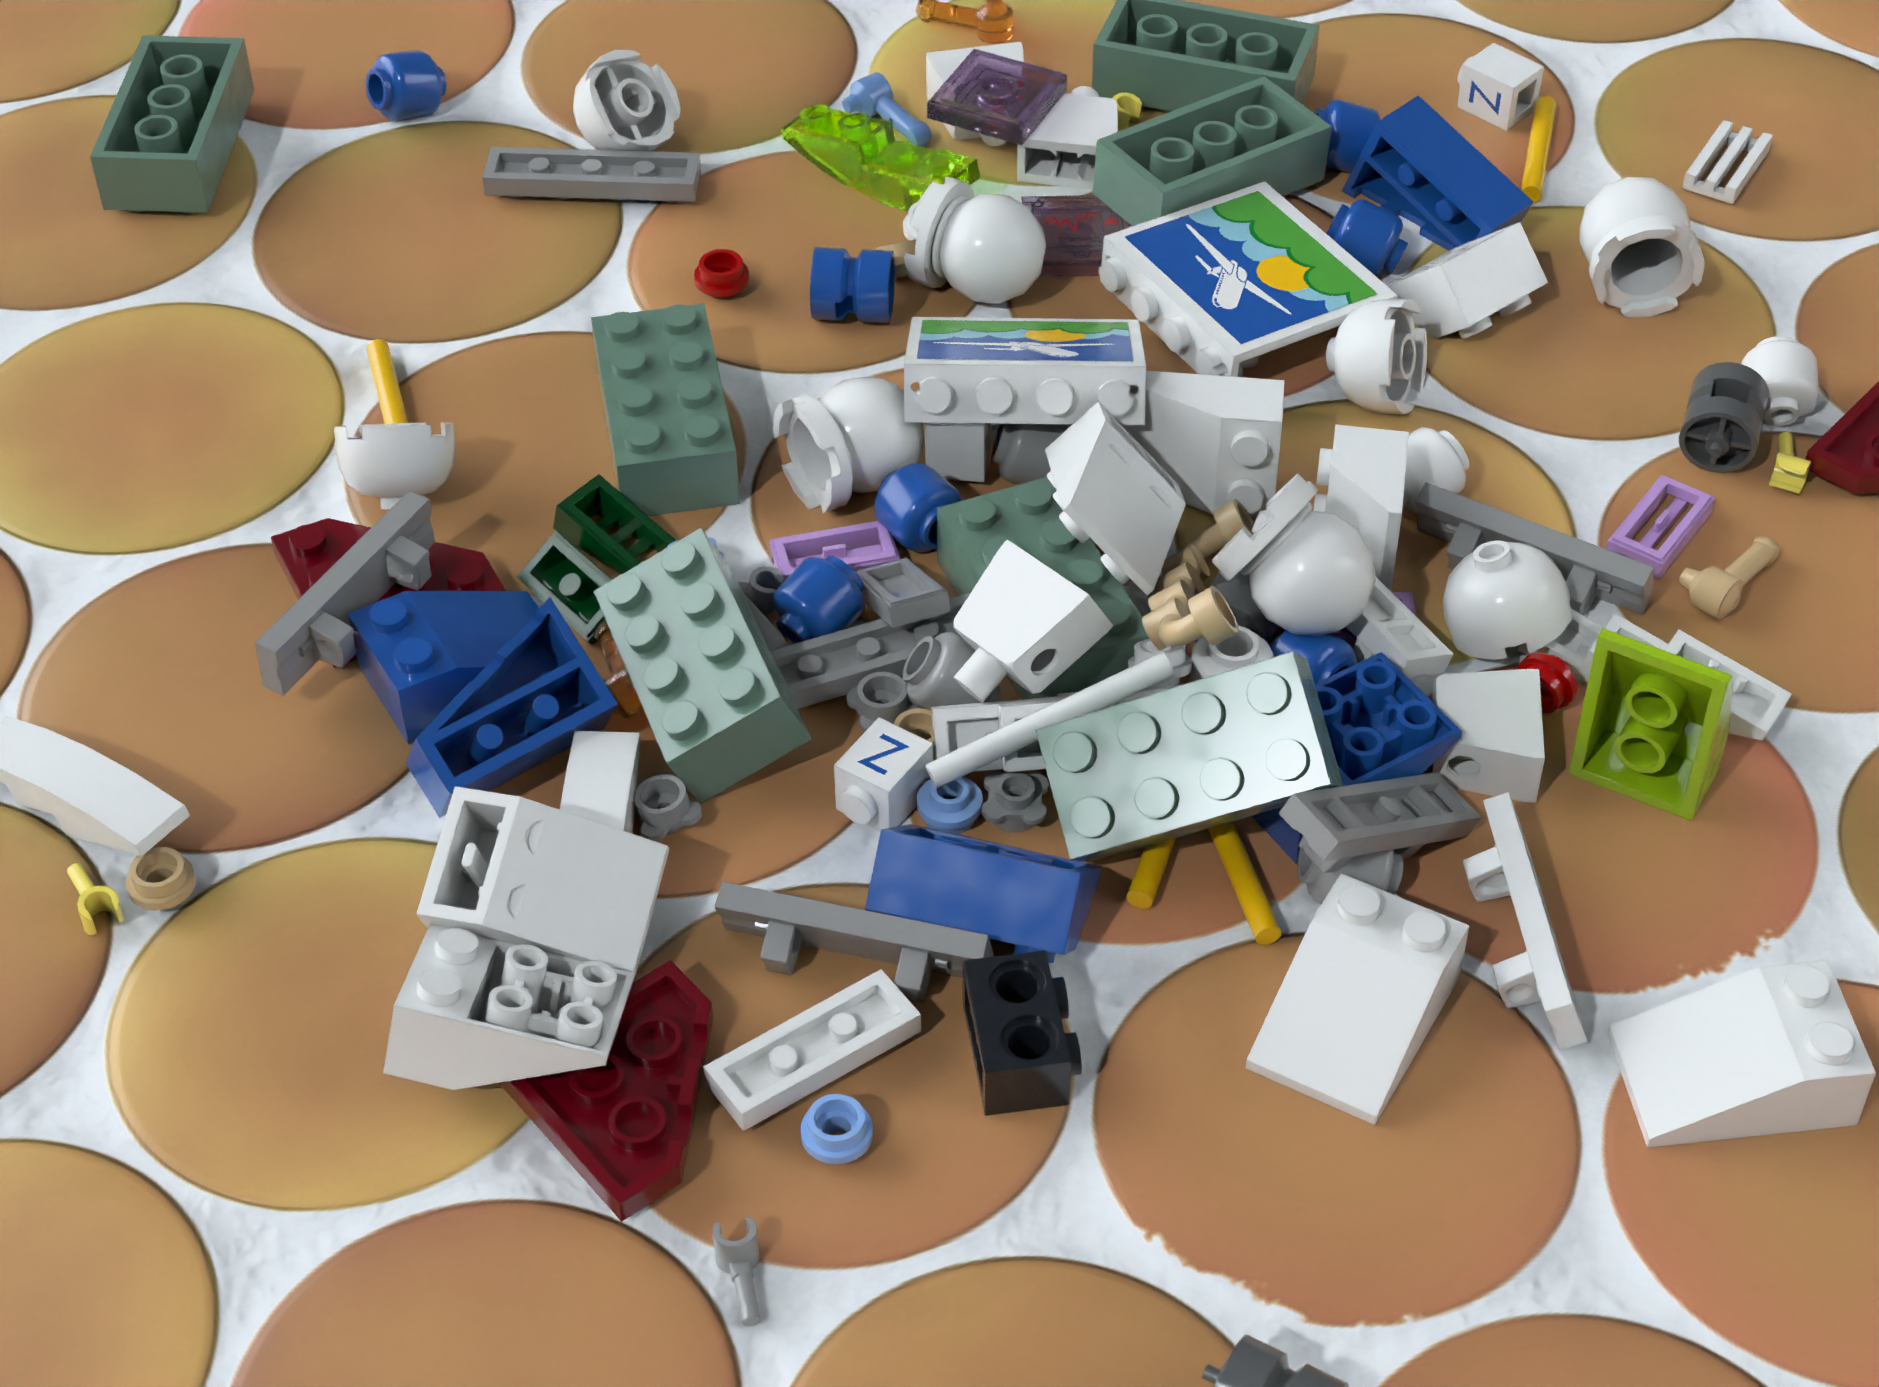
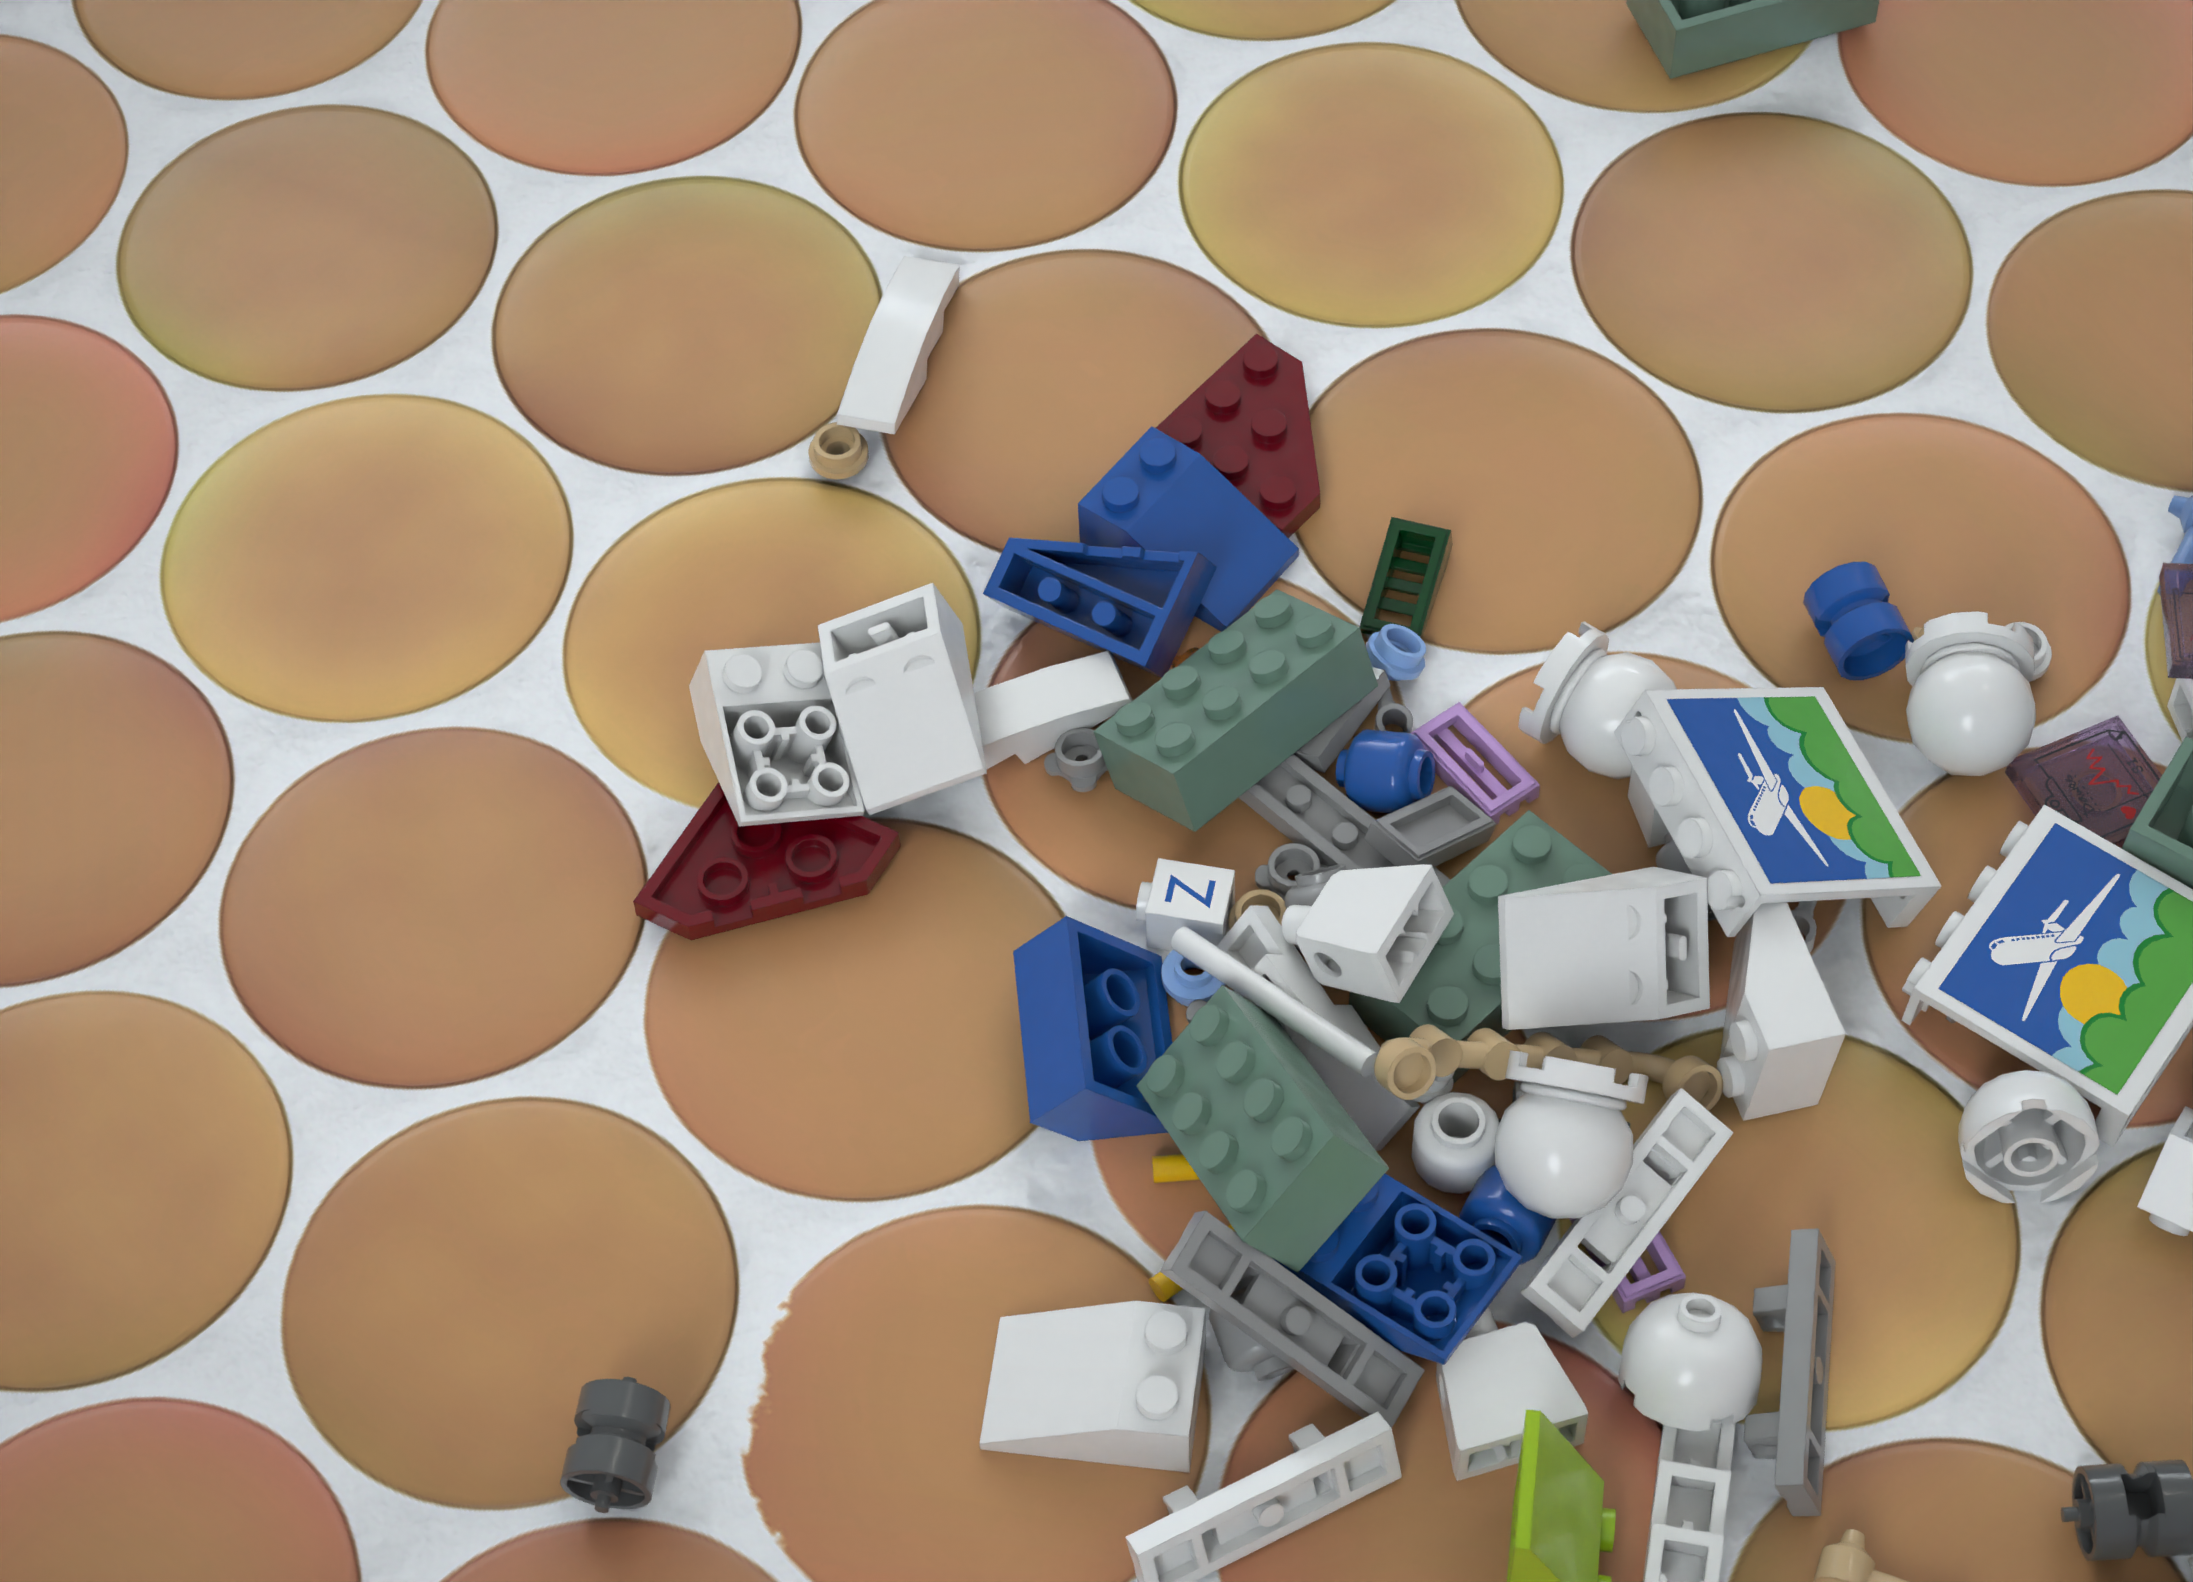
camera: 70 degrees right, 10 degrees up
light yellow hand [67,863,124,935] -> none
light grey hinge [255,490,435,696] -> none
white cylinder [334,422,456,509] -> none
blue head [366,50,446,121] -> none
yellow bar [366,339,408,424] -> none
light grey plate [482,146,701,203] -> none
slope [516,531,613,645] -> none
white cylinder [573,50,681,151] -> none
sand green brick [591,303,740,516] -> none
red plate [694,249,749,299] -> none
white plate [703,969,921,1131] -> none
light grey hand [712,1217,761,1326] -> none
light grey hinge [715,882,994,1002] -> none
clear neon green slope [781,104,980,211] -> none
light blue plate [800,1094,873,1164] -> none
blue head [874,463,963,552] -> none
black brick [962,950,1082,1116] -> none
white slope [1313,424,1409,591] -> none
white head [1403,427,1469,515] -> none
red plate [1517,653,1578,713] -> none
lavender tile [1606,475,1716,580] -> none

